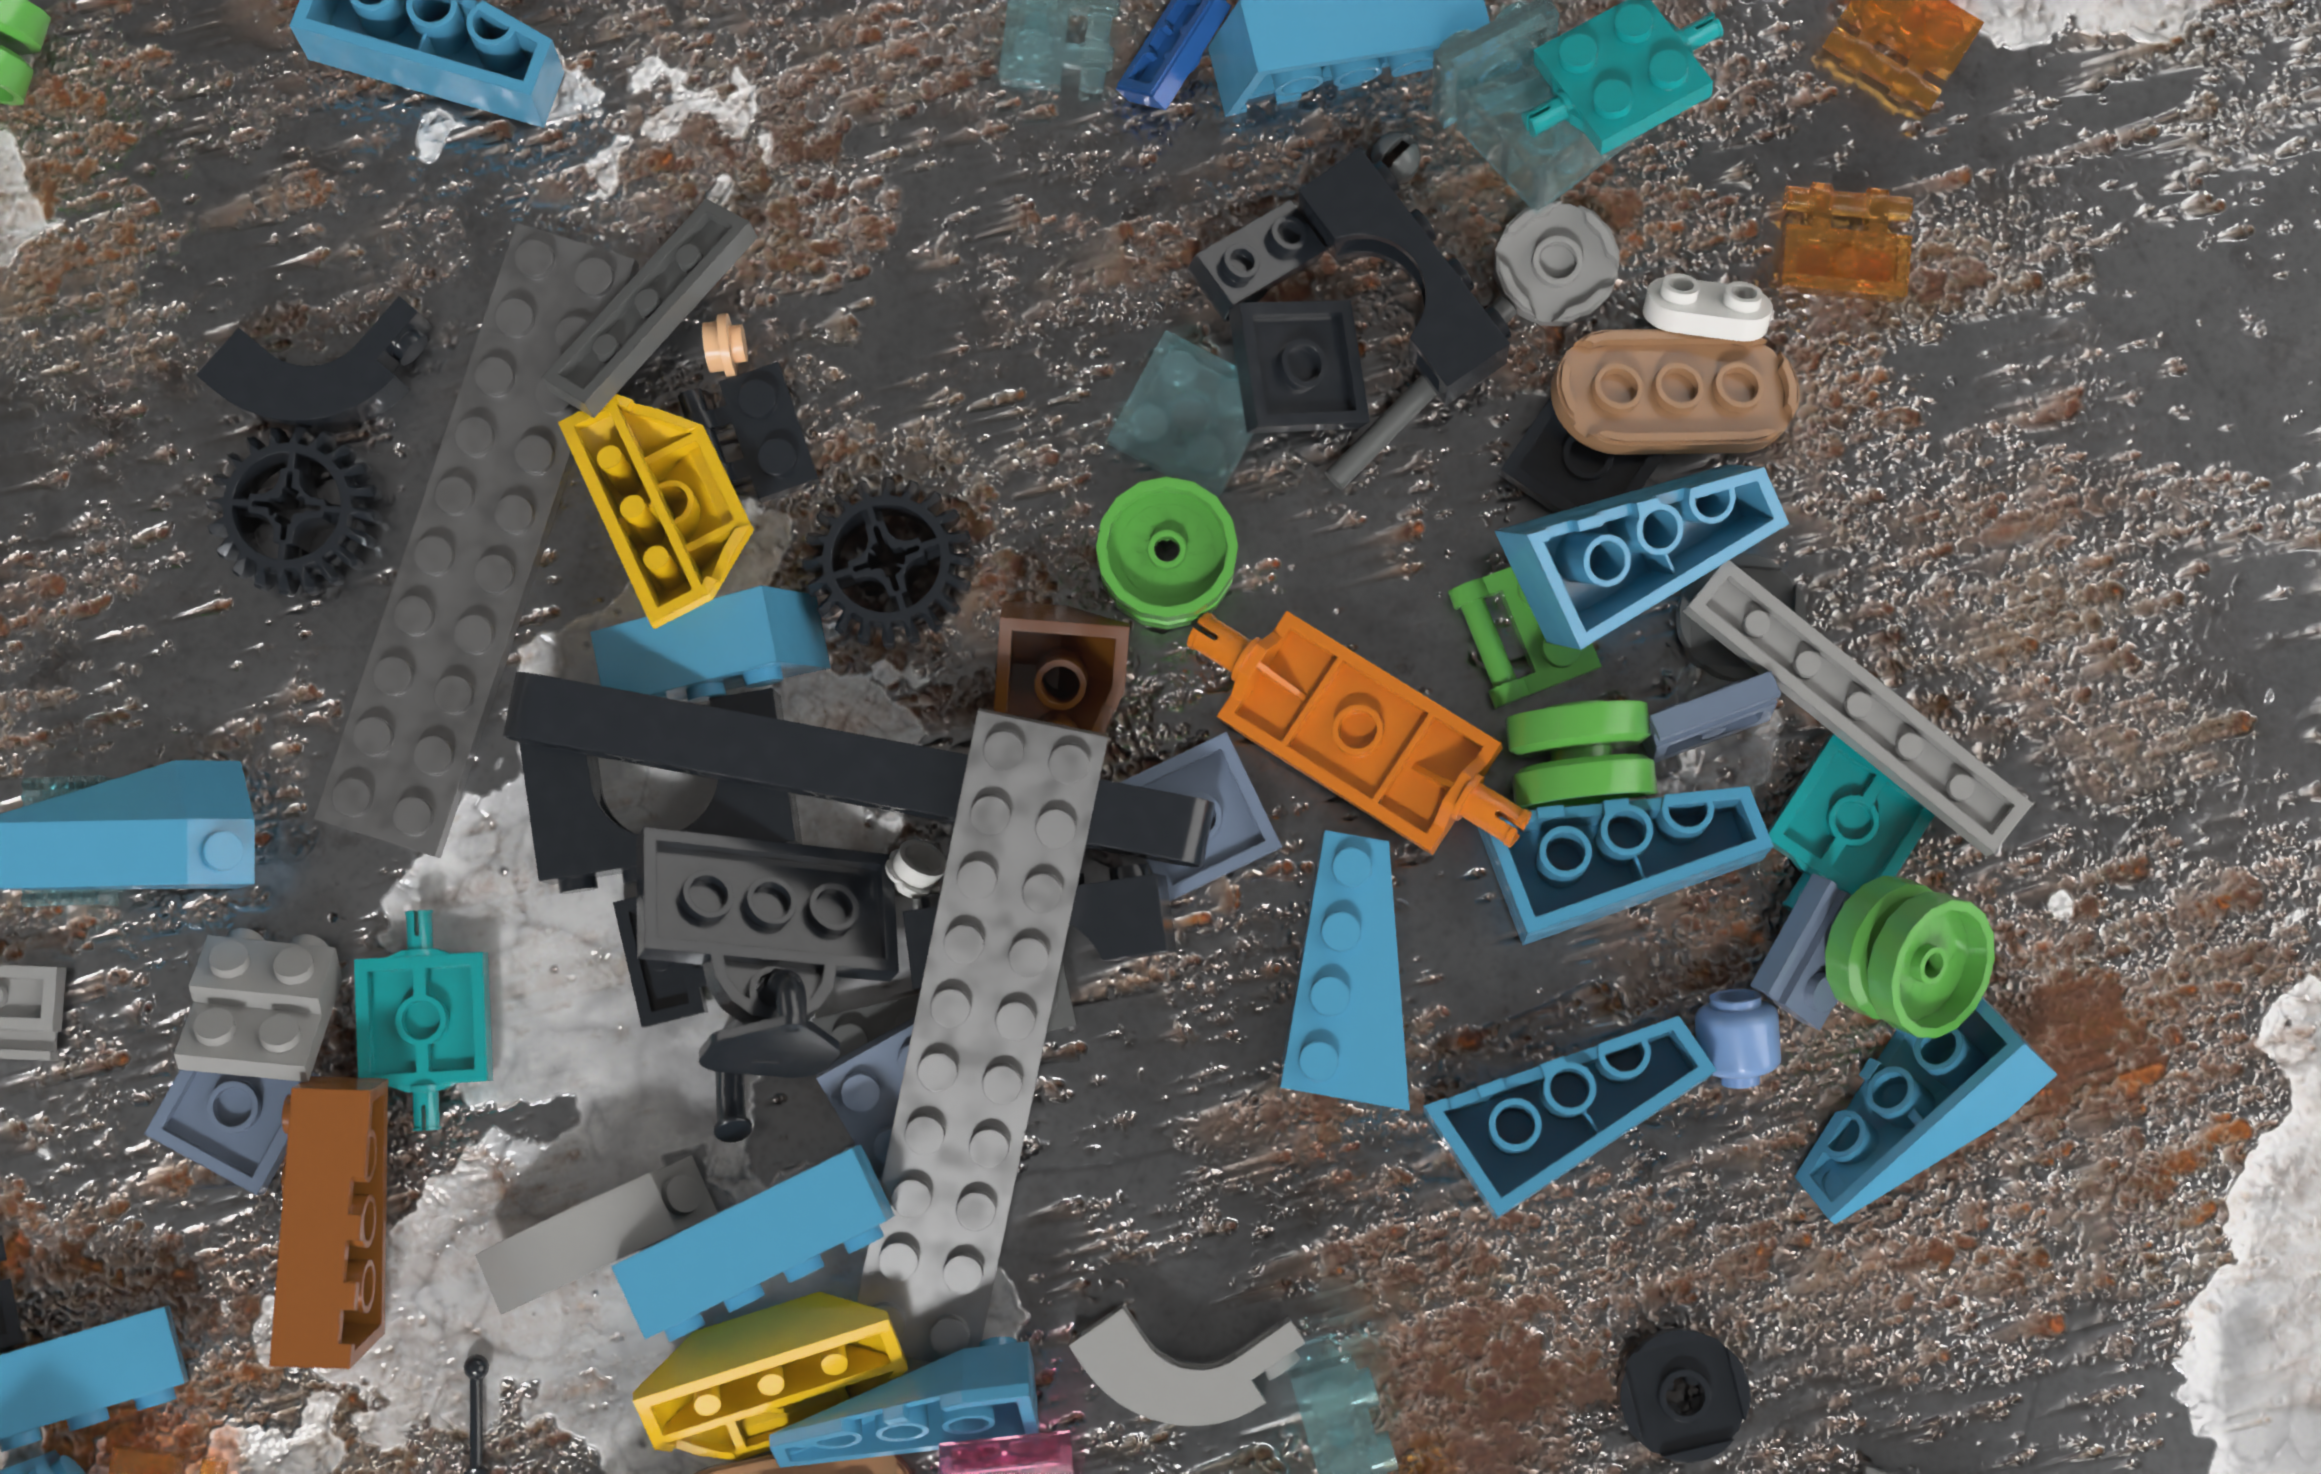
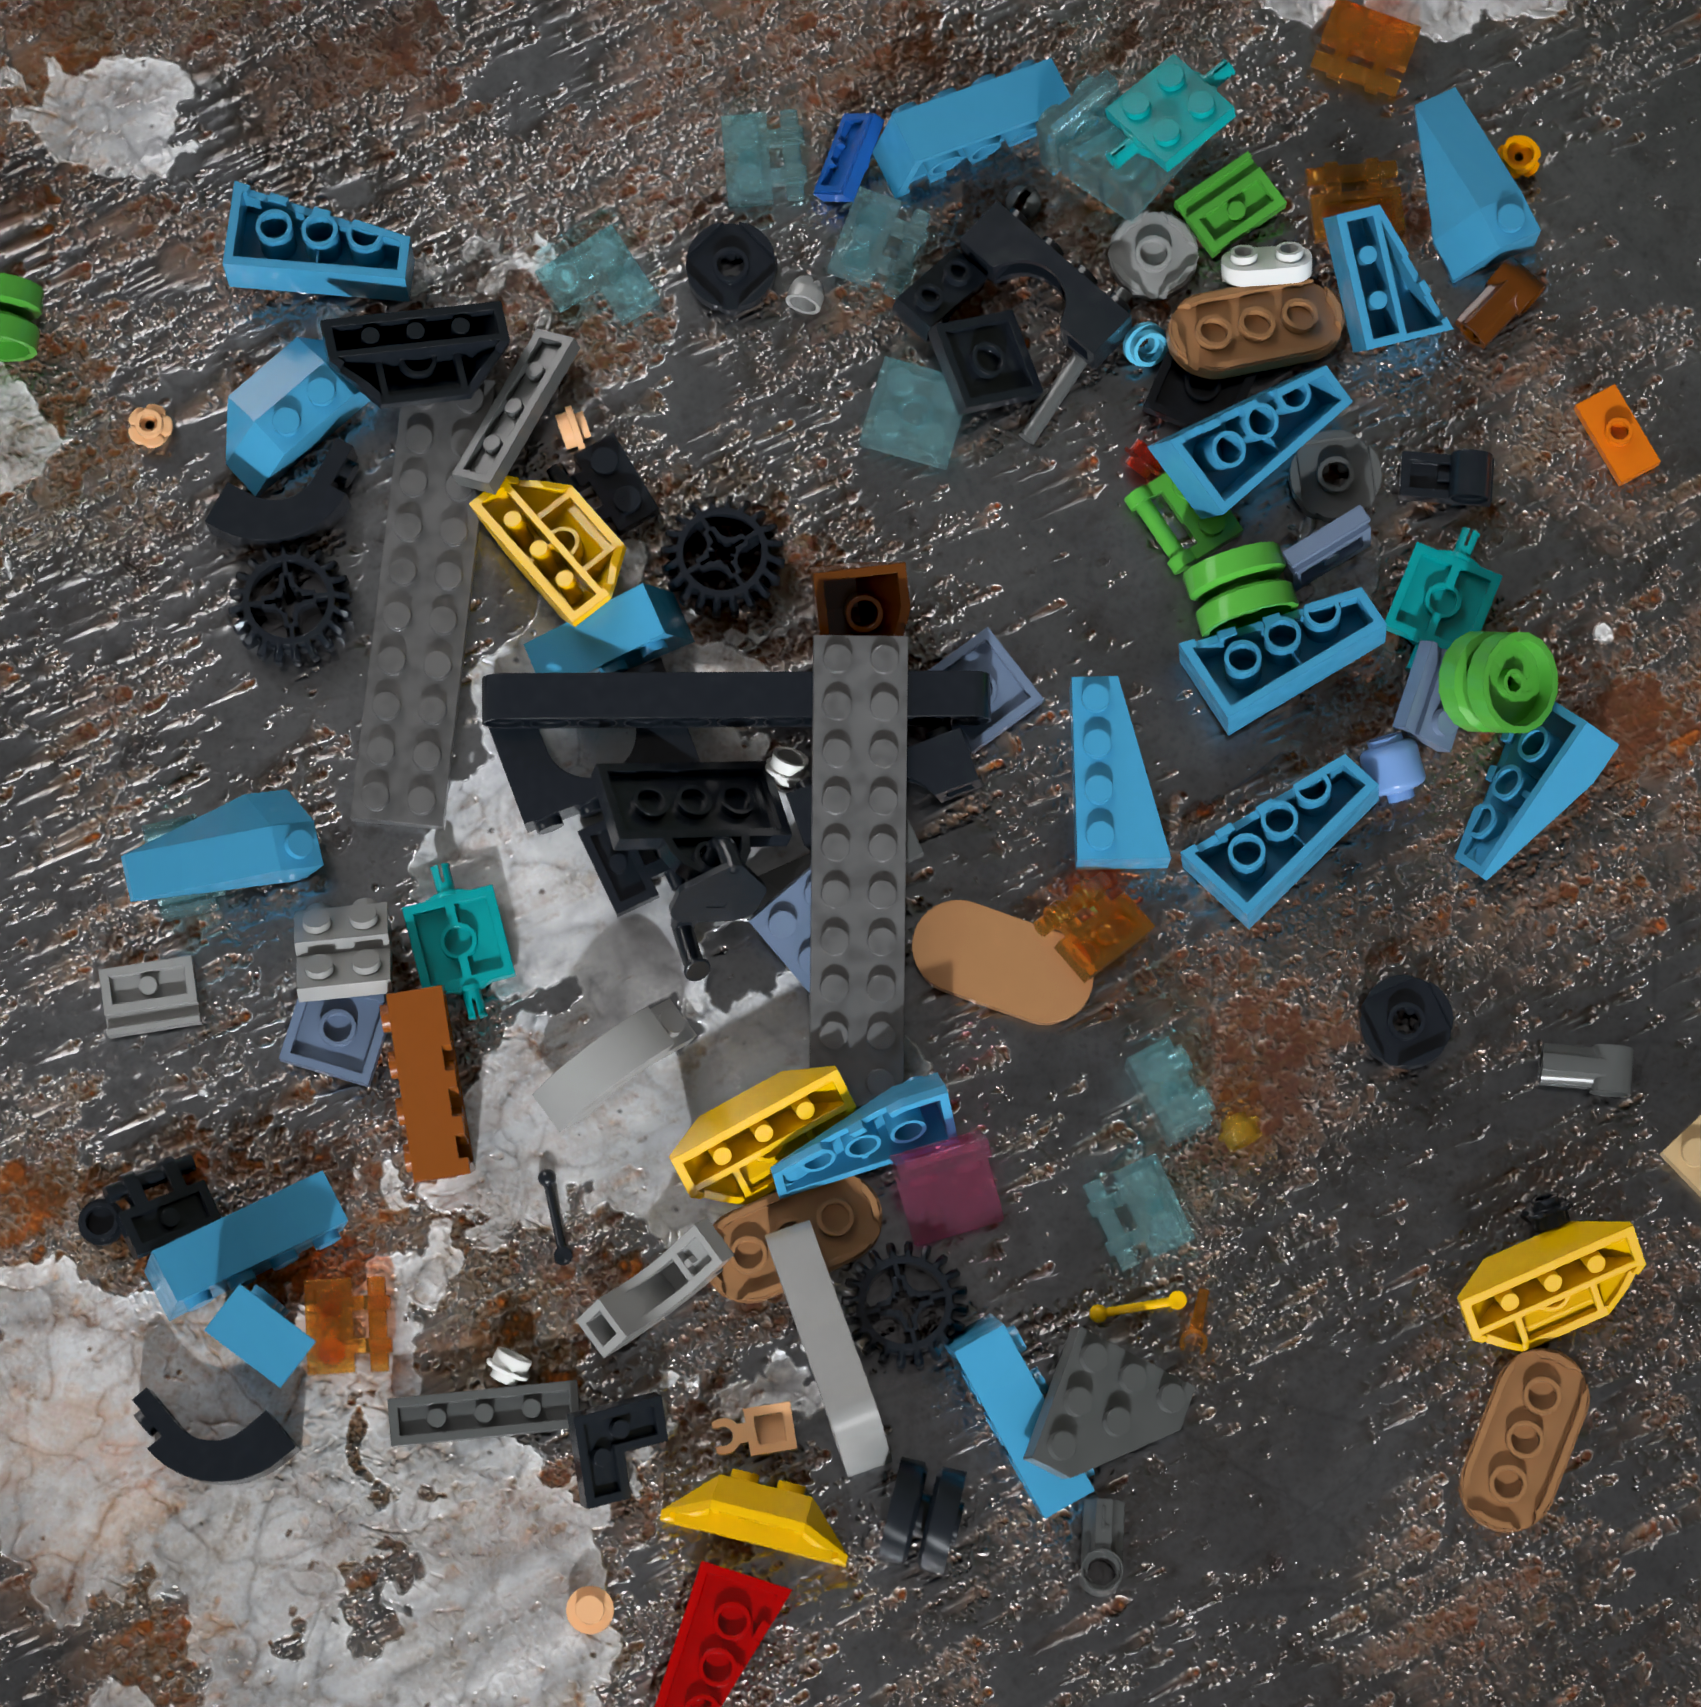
camera: 10 degrees left, 5 degrees down
dark azure wedge [611,1145,895,1342] -> none
light grey arch [1068,1302,1305,1426] -> none
bright green wheel [1096,476,1238,630] -> none
orange plate [1187,611,1532,855] -> none
light grey plate [1682,560,2033,857] -> none
none -> light nougat plate [128,404,173,448]
none -> dark azure wedge [226,337,371,497]
none -> black wedge [320,301,510,409]
none -> clear light blue plate [535,224,661,327]
none -> black plate [685,222,777,316]
none -> light grey hinge [785,275,825,314]
none -> clear light blue plate [827,186,931,299]
none -> medium nougat tile [912,900,1093,1026]
none -> clear orange plate [1033,872,1155,983]
none -> medium azure plate [1123,322,1168,367]
none -> clear red plate [1124,438,1162,479]
none -> bright green plate [1173,151,1287,258]
none -> dark azure wedge [1322,204,1454,352]
none -> black plate [1398,449,1494,507]
none -> dark azure wedge [1414,87,1541,283]
none -> reddish brown piece [1455,256,1546,350]
none -> light orange plate [1497,135,1541,179]
none -> orange plate [1573,384,1661,487]

